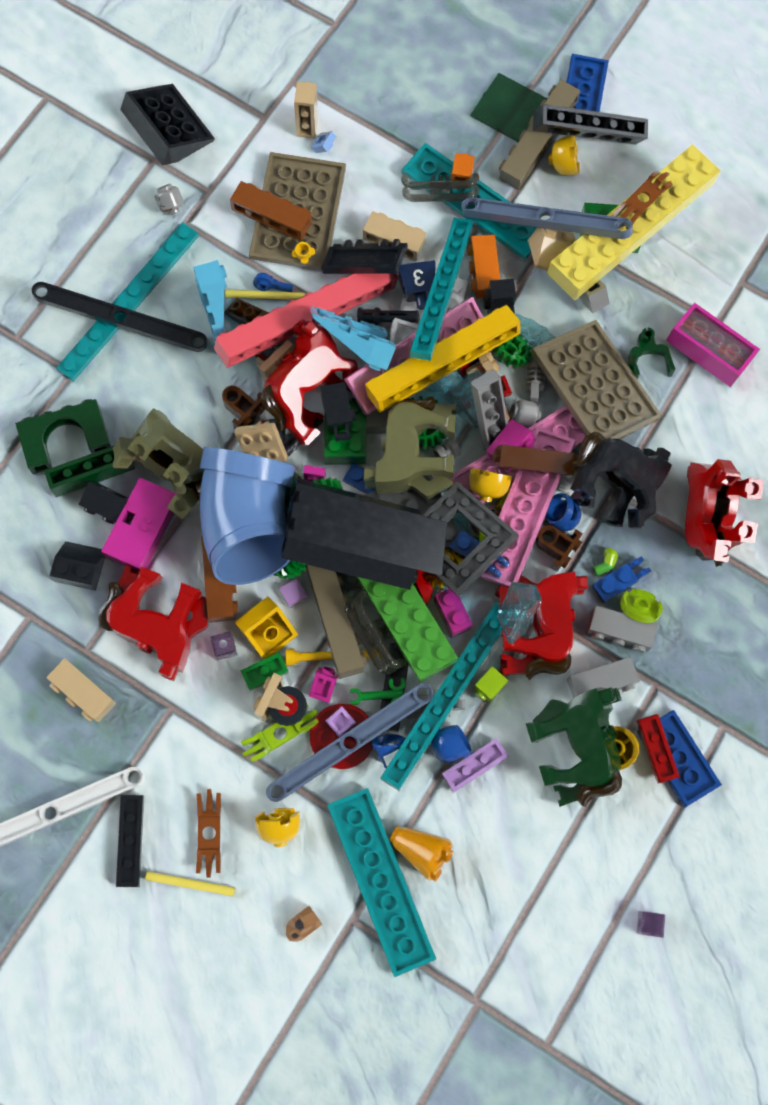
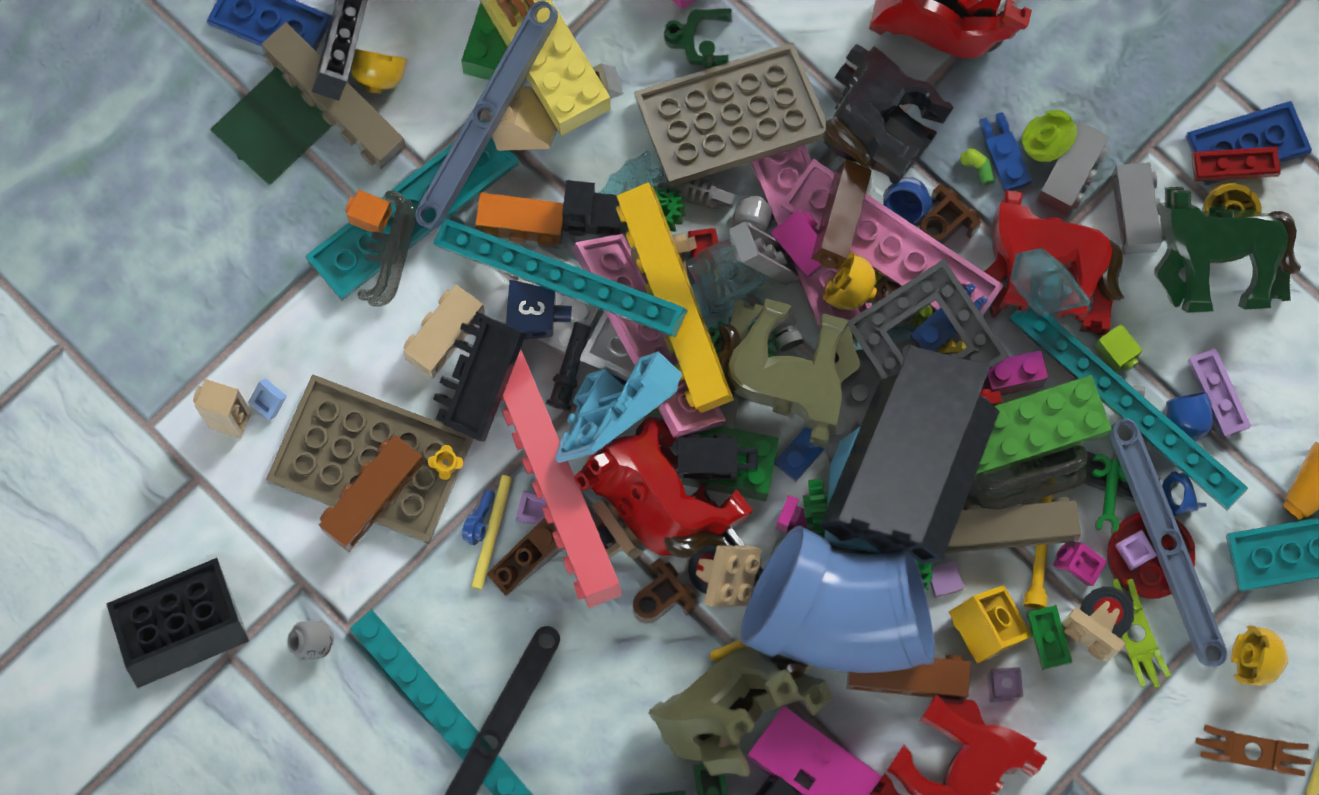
camera: 75 degrees left, 0 degrees up
medium azure wedge [194,260,227,341] -> none

